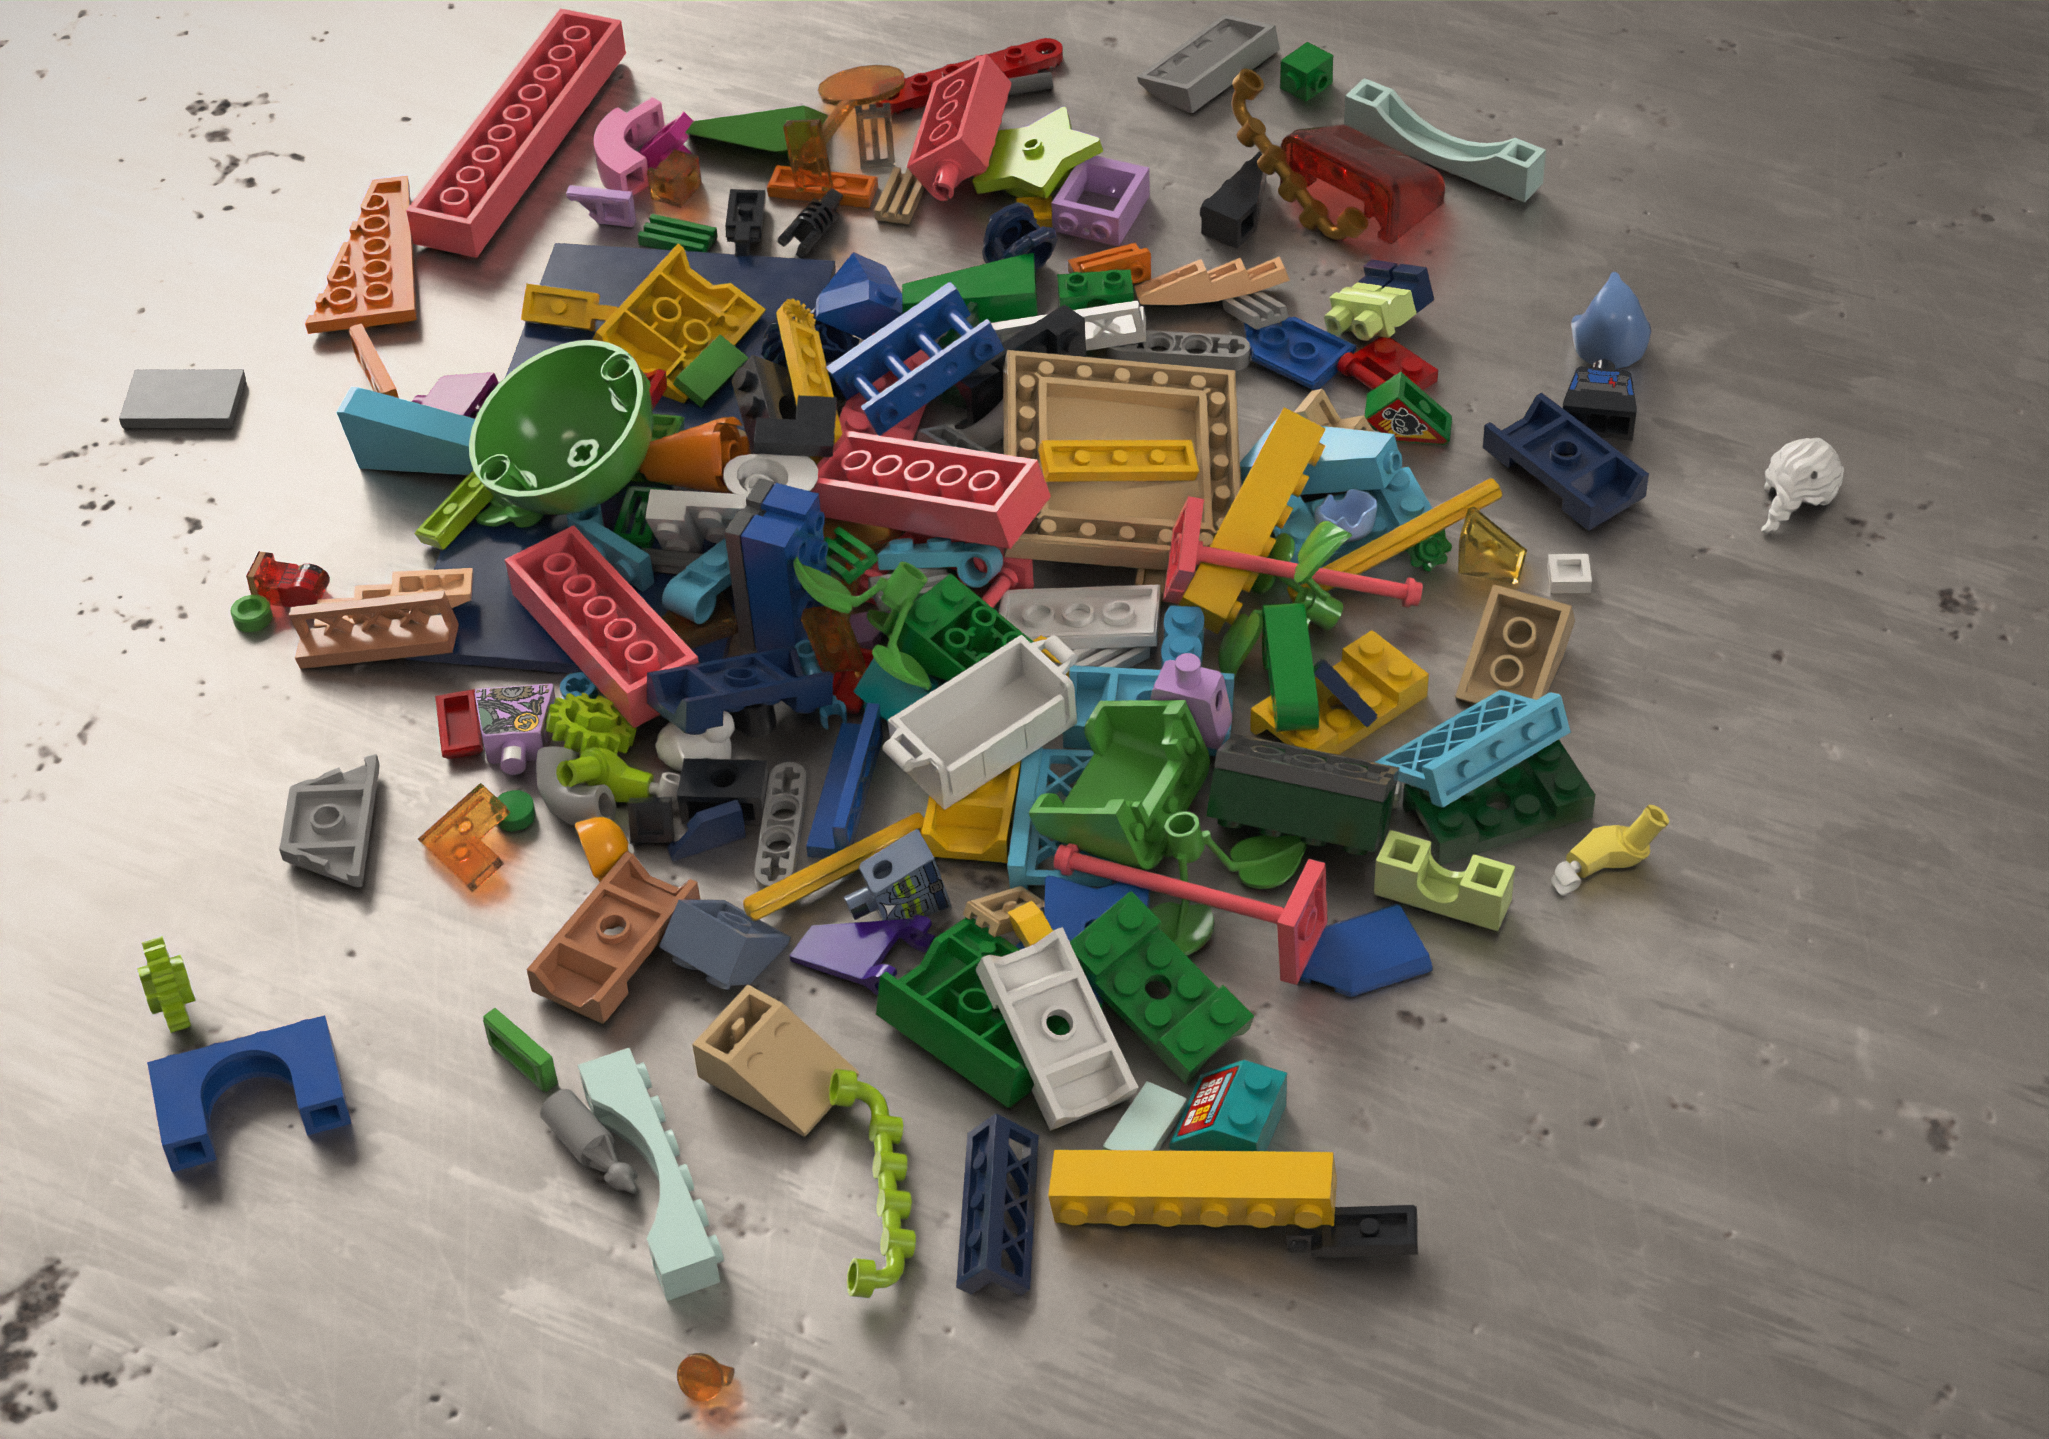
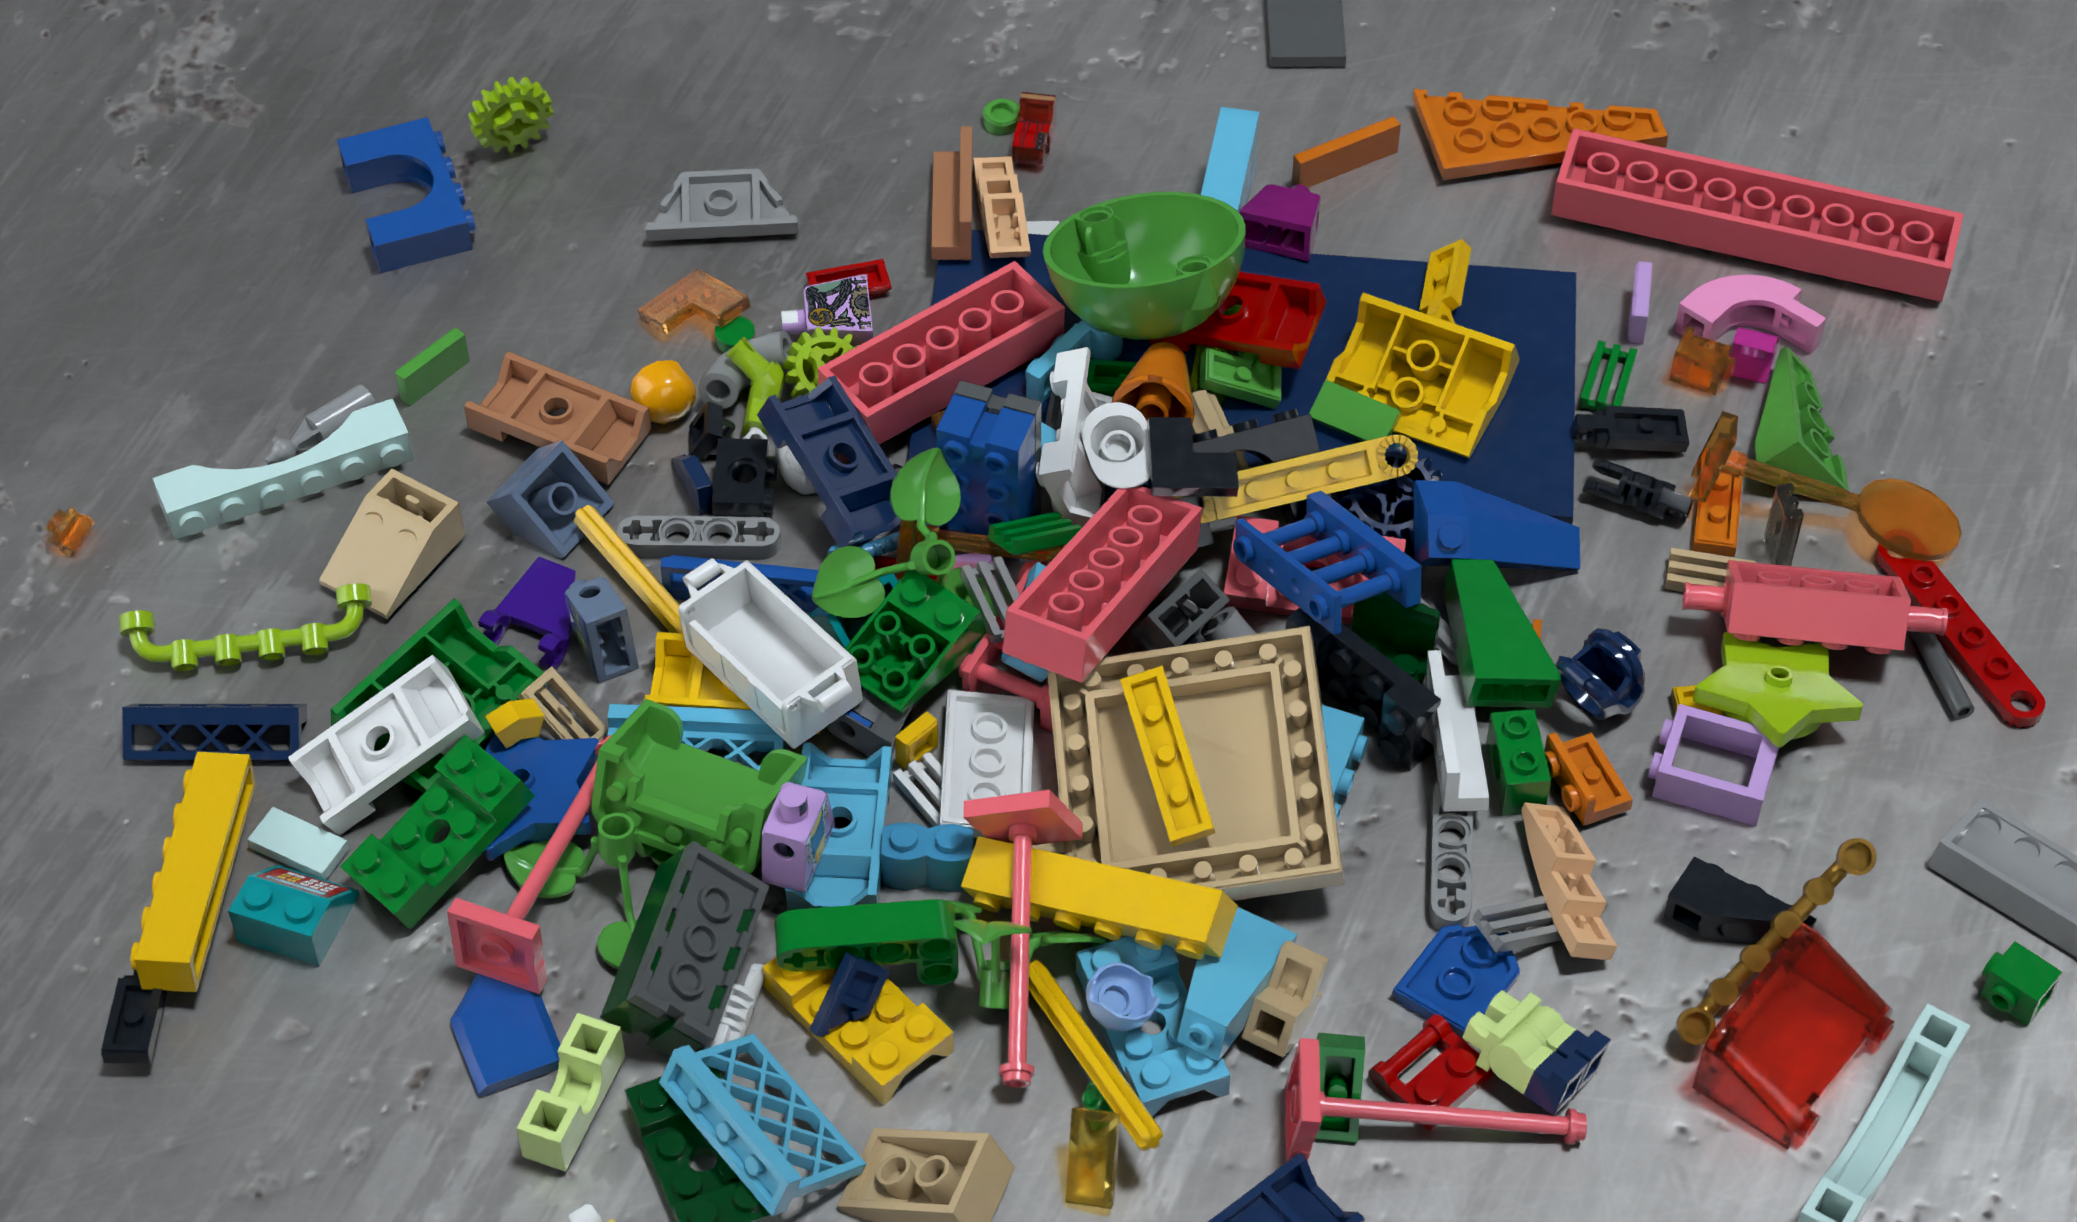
camera: 85 degrees right, 5 degrees up
none -> coral tile [1284,1038,1587,1162]

